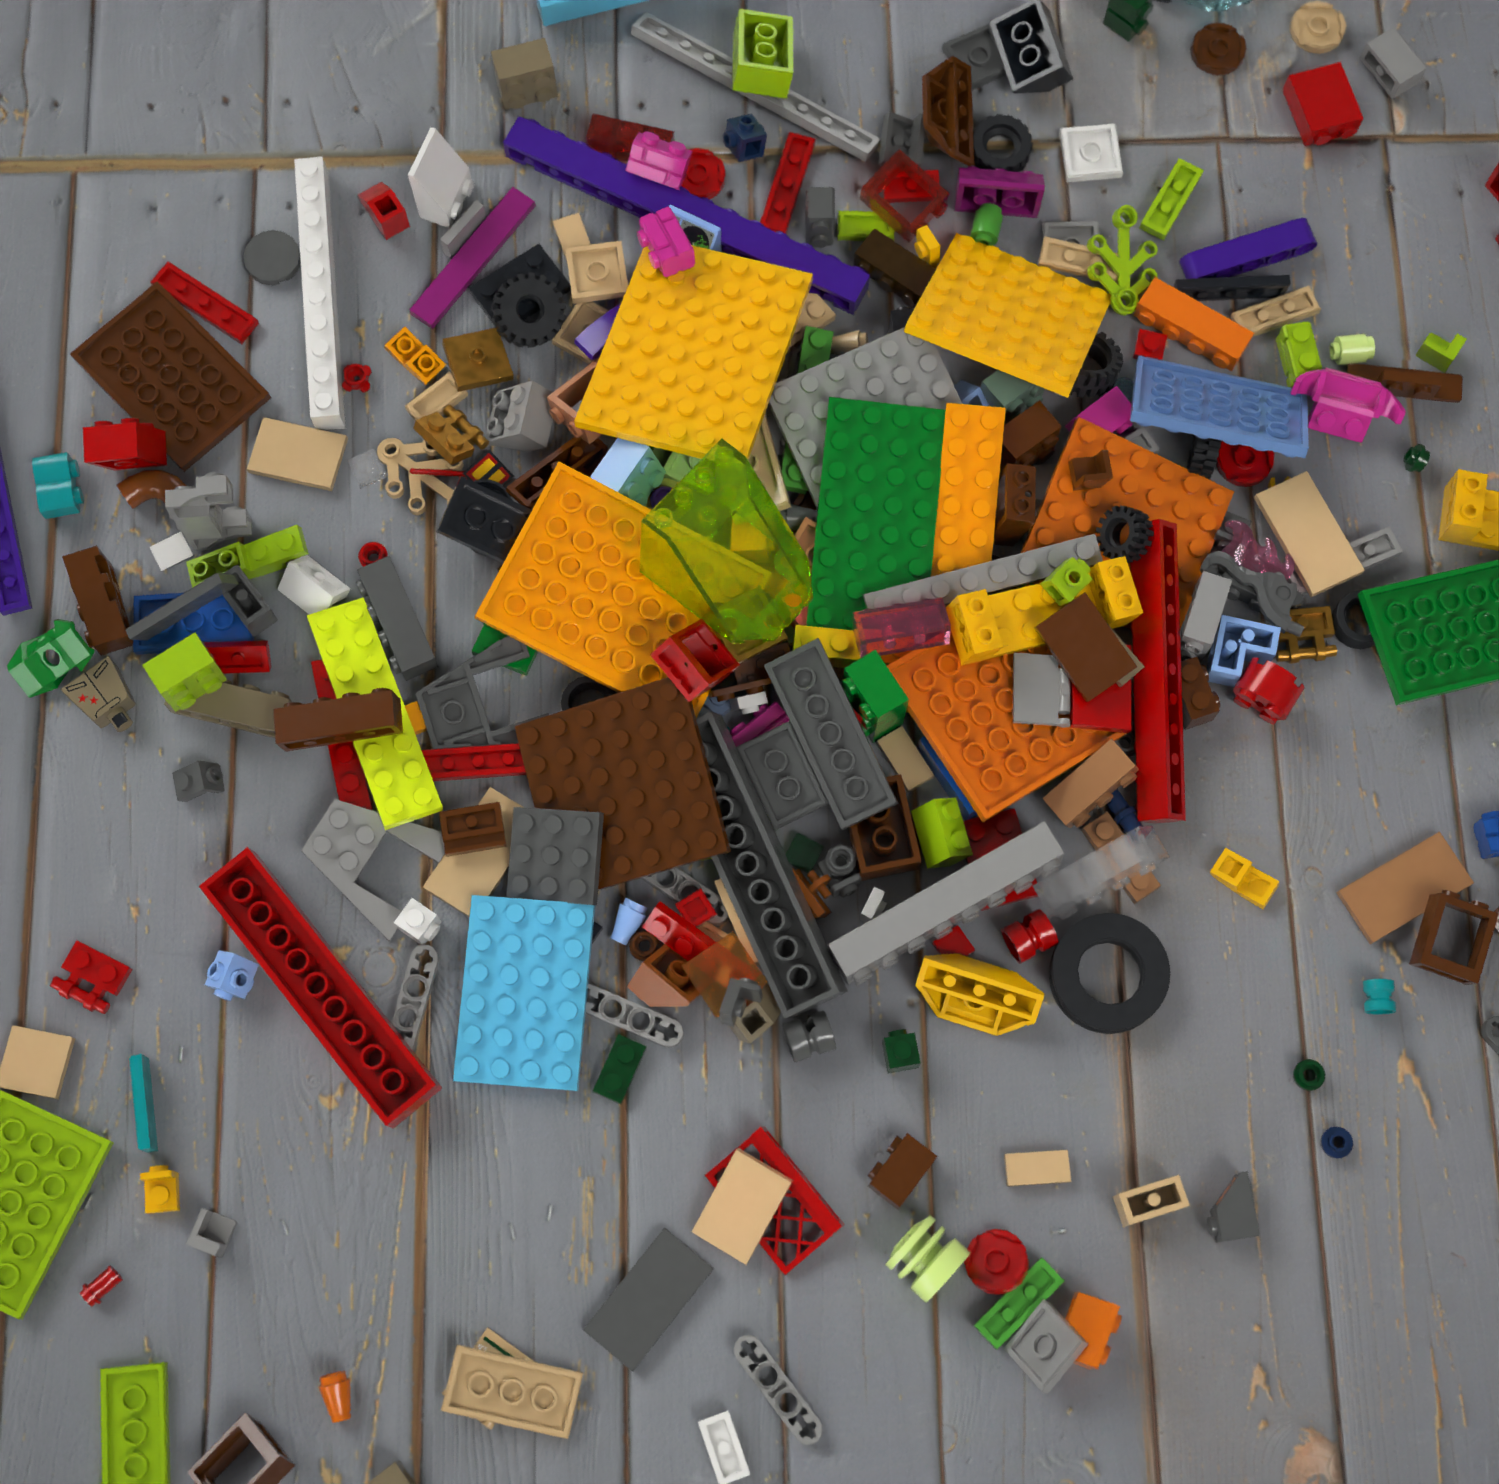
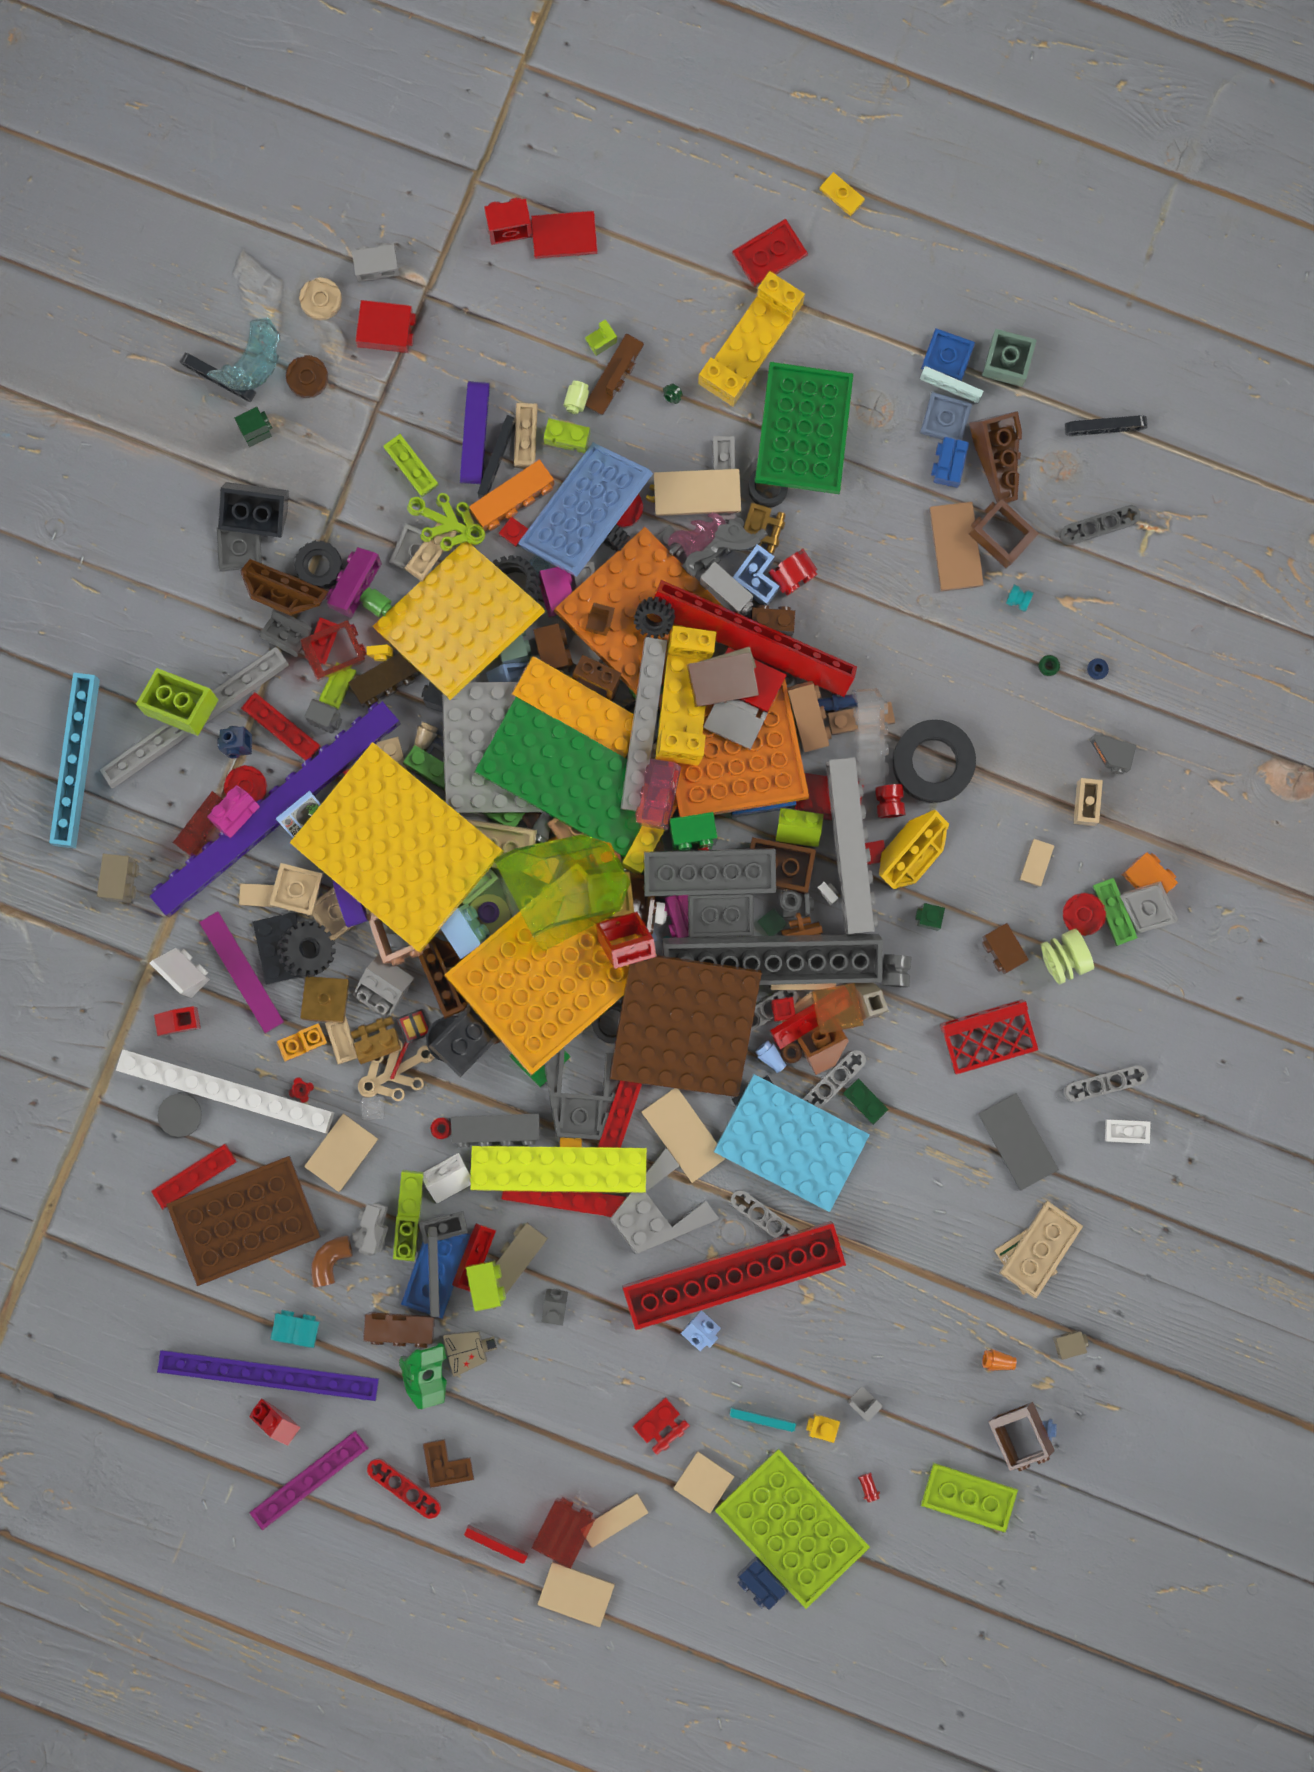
camera: 70 degrees left, 10 degrees up
red brick [83,418,167,471] -> none
white sticker [149,532,193,571] -> none
reddish brown brick [273,688,403,752] -> none
white brick [394,898,441,945] -> none
reddish brown plate [439,802,507,857] -> none
light grey tile [440,200,487,259] -> none
dark grey plate [507,807,604,905] -> none
dark pink brick [637,207,695,277] -> none
tan tile [692,1148,793,1265] -> none
dark grey bracket [719,978,763,1027] -> none
tan tile [876,726,934,793] -> none
lime brick [1040,557,1093,606] -> none
white tile [1059,123,1123,182] -> none
yellow slope [1210,847,1279,910] -> none
dark pink plate [1290,367,1406,443] -> none

